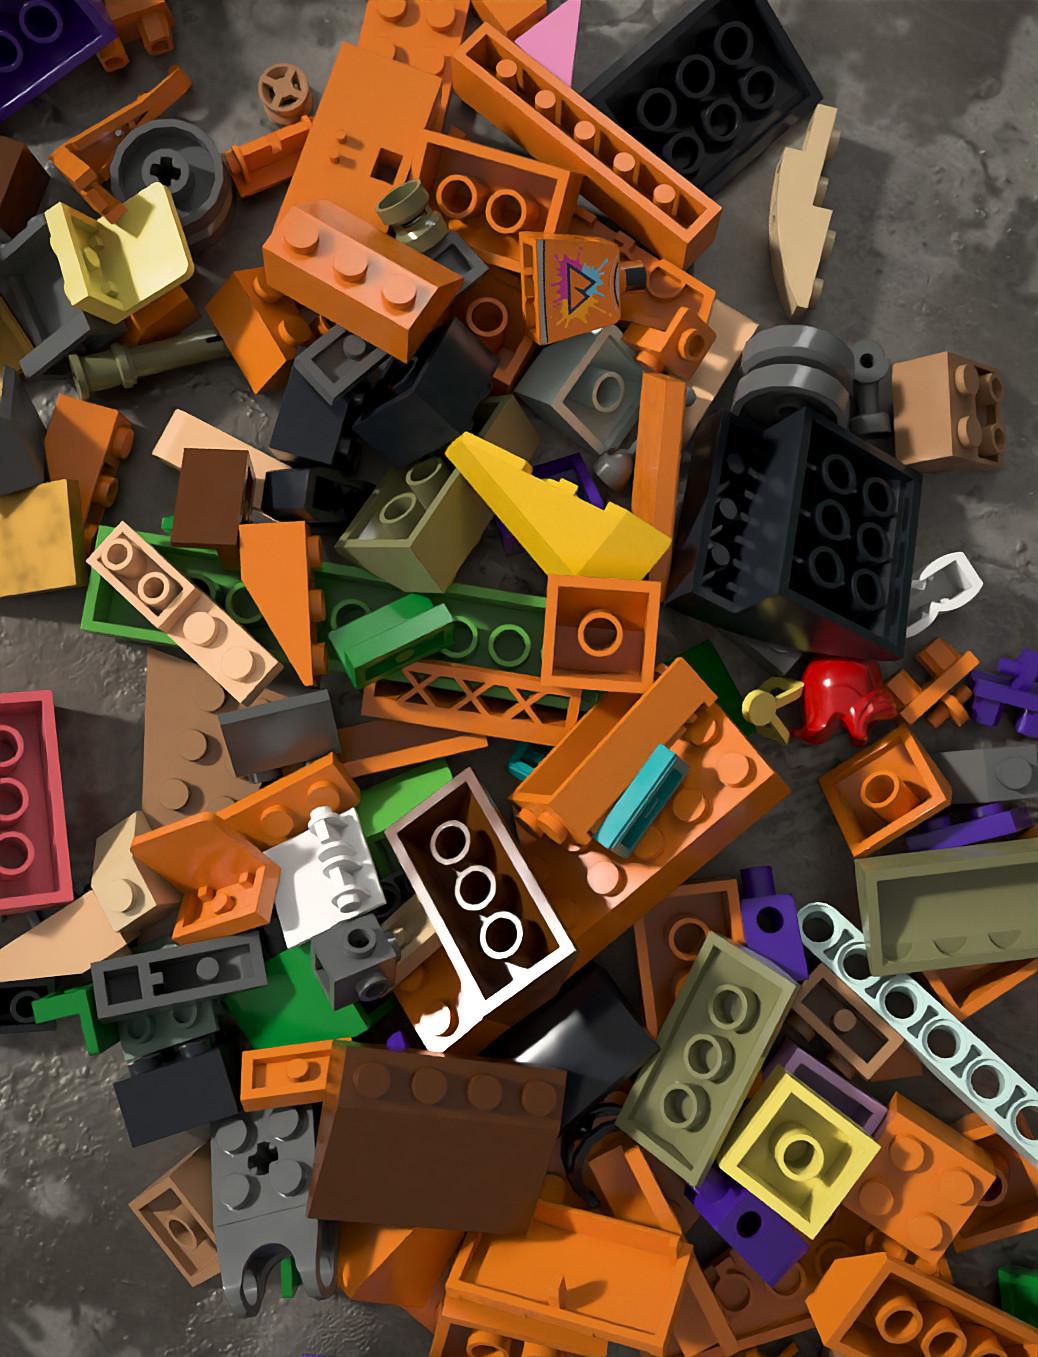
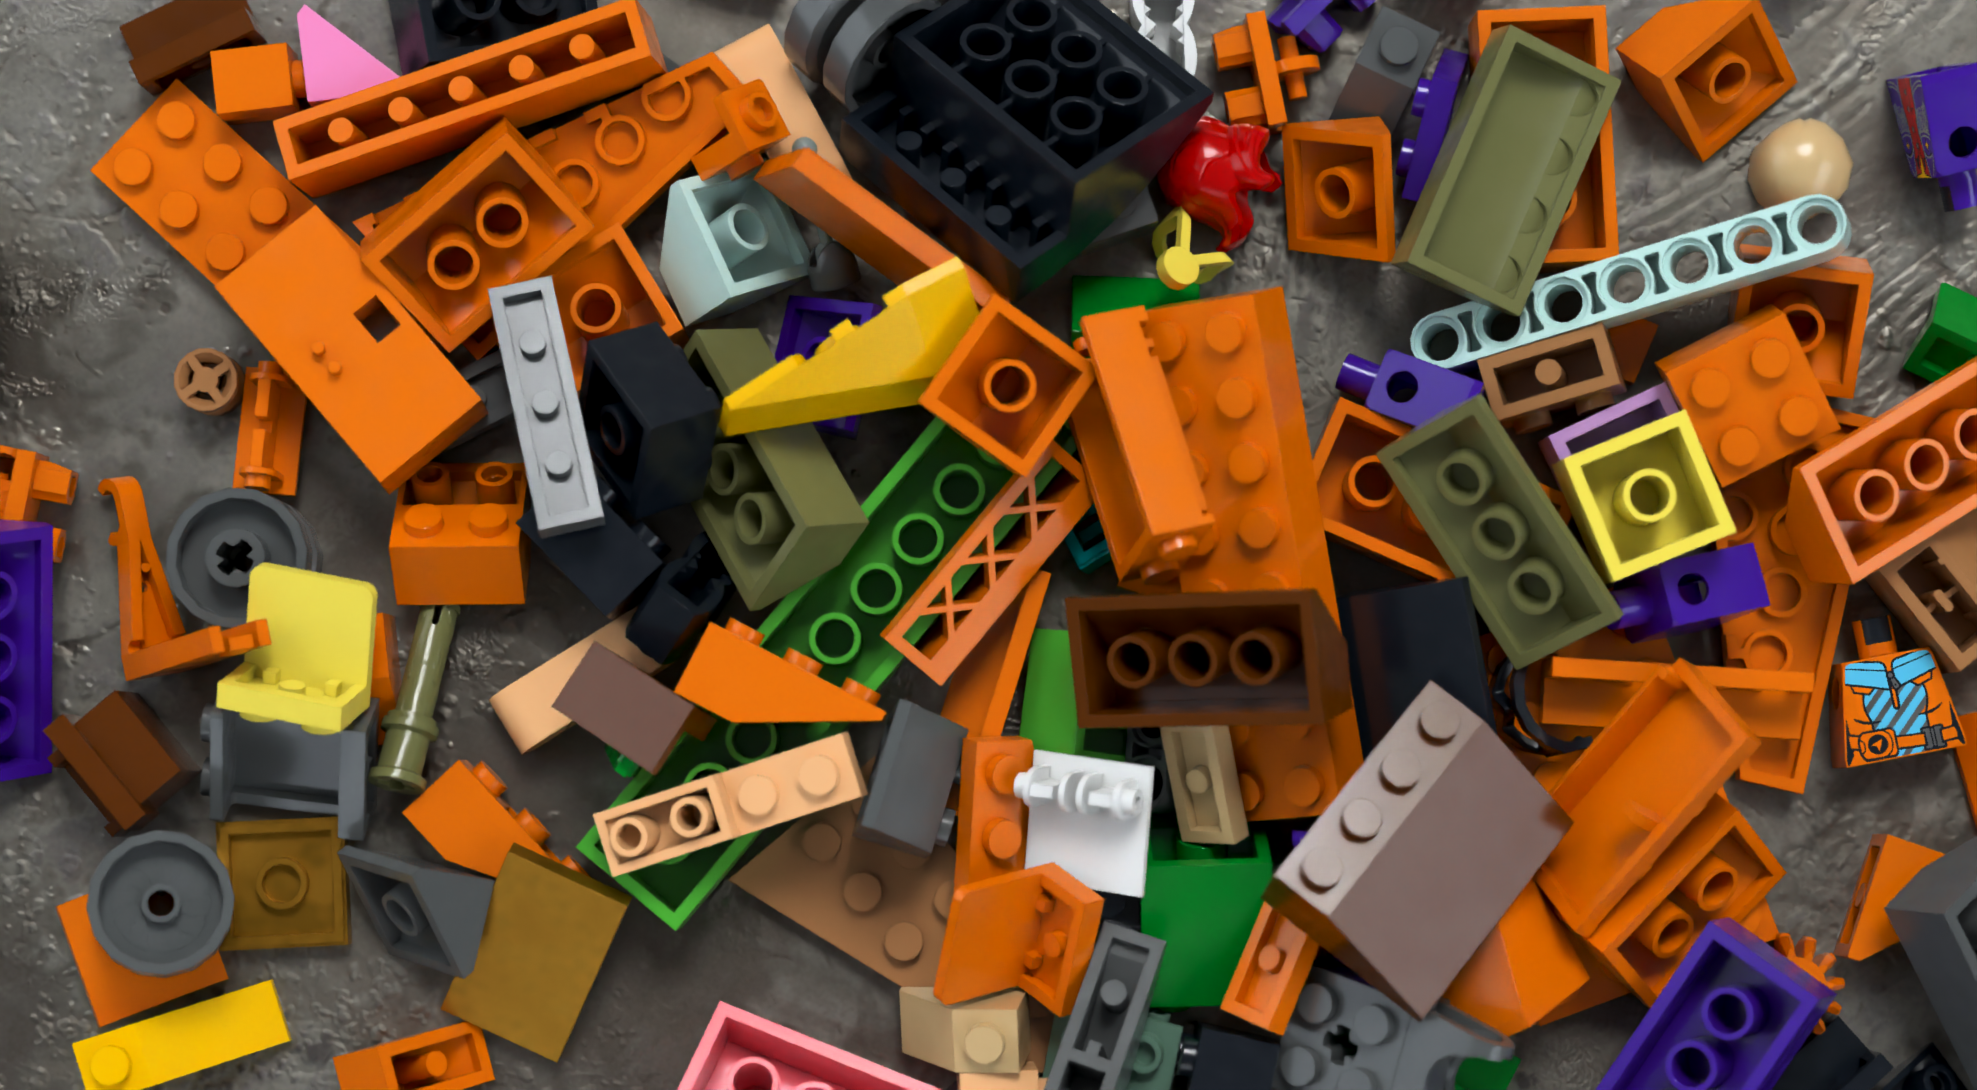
camera: 60 degrees left, 0 degrees up
orange slope [262,199,464,364] -> none
dark grey brick [311,913,401,1011] -> none
green panel [328,592,454,691] -> none
olive wheel [375,179,449,253] -> none
orange torso [519,231,646,345] -> none
teal tile [593,743,690,859] -> none

